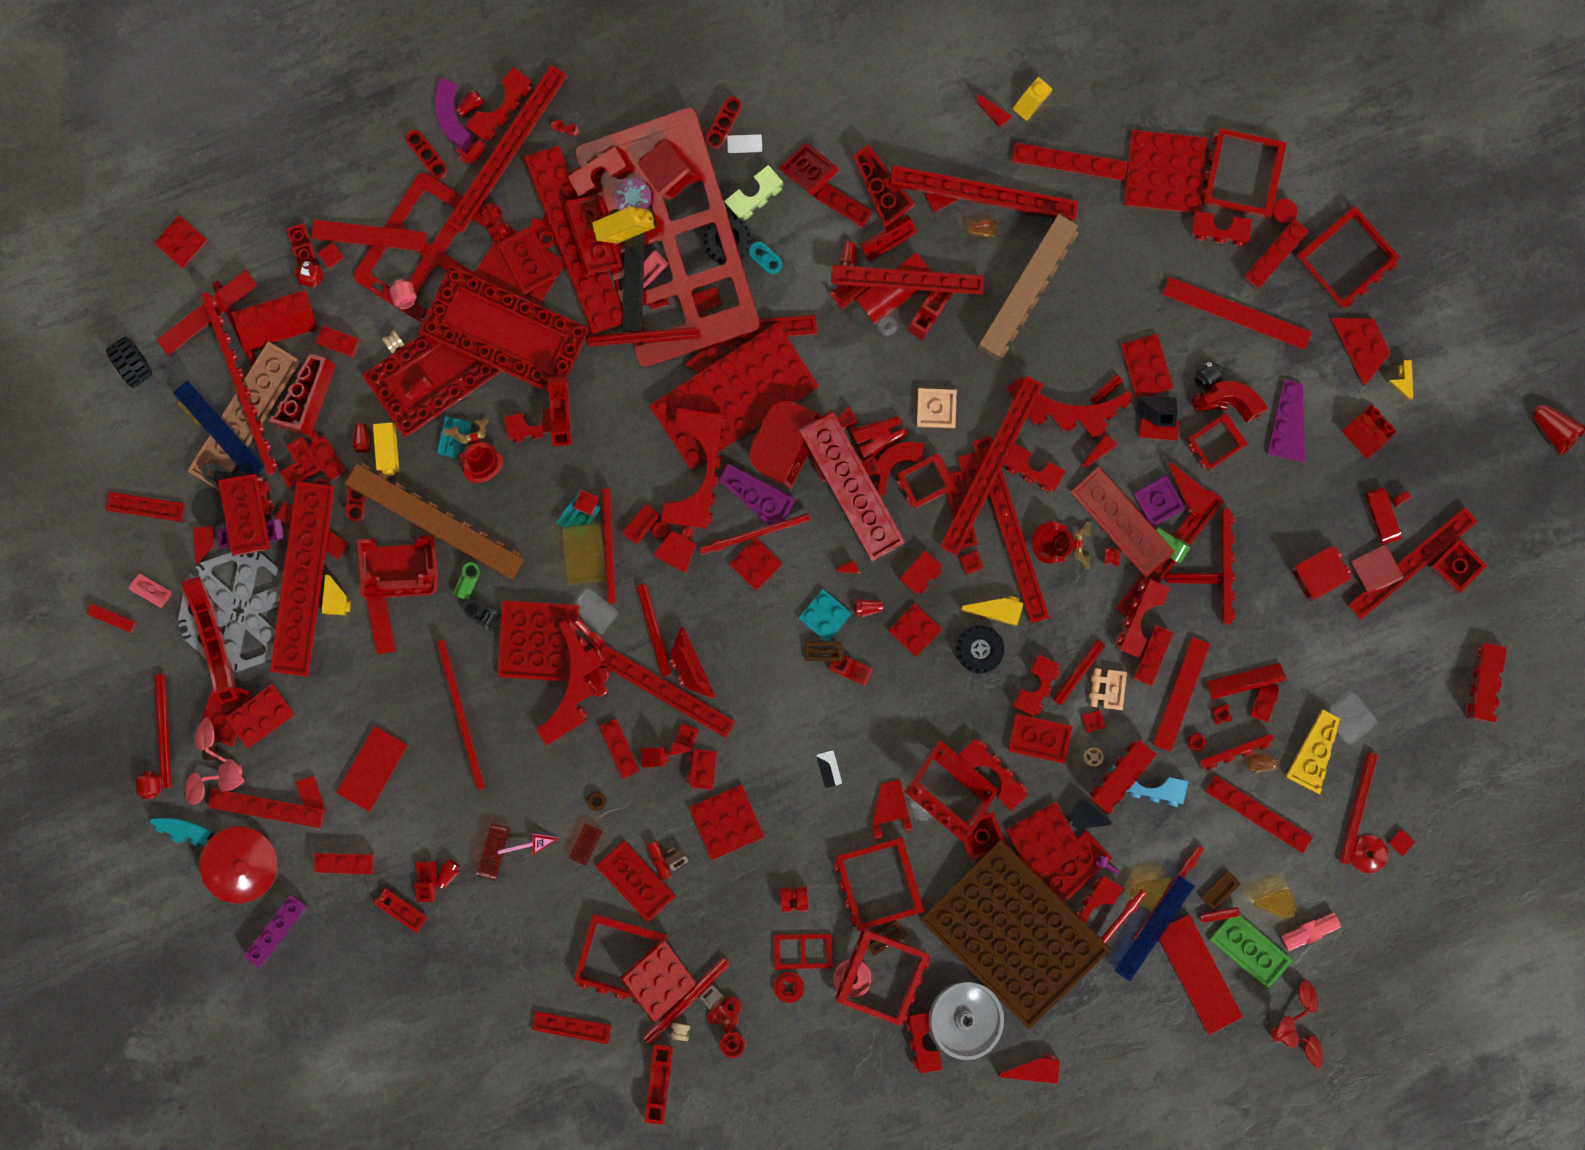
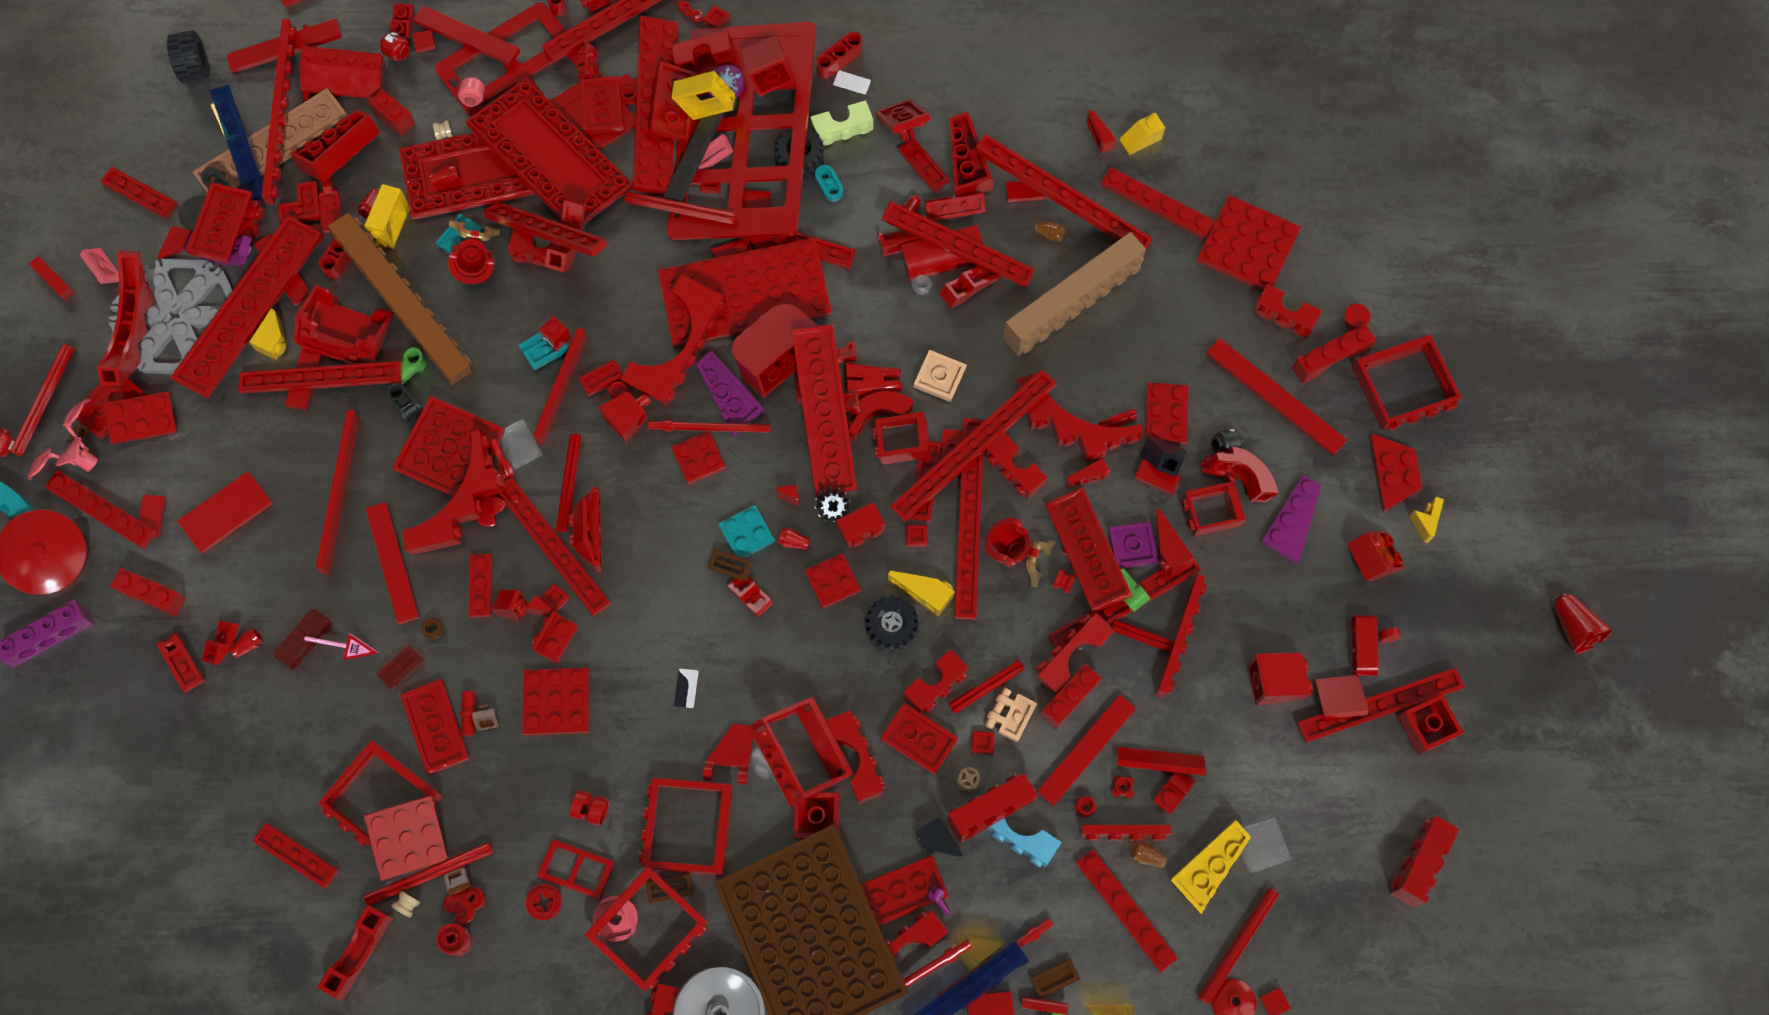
camera: 20 degrees right, 15 degrees down
clear yellow plate [562,523,607,585] -> none
red plate [1006,802,1084,877] -> none
red window [1200,128,1287,219] -> none
none -> red tile [238,361,403,394]
none -> red tile [365,502,420,625]
none -> red plate [483,201,607,257]
none -> red tile [703,5,730,28]
none -> black gear [814,486,850,522]

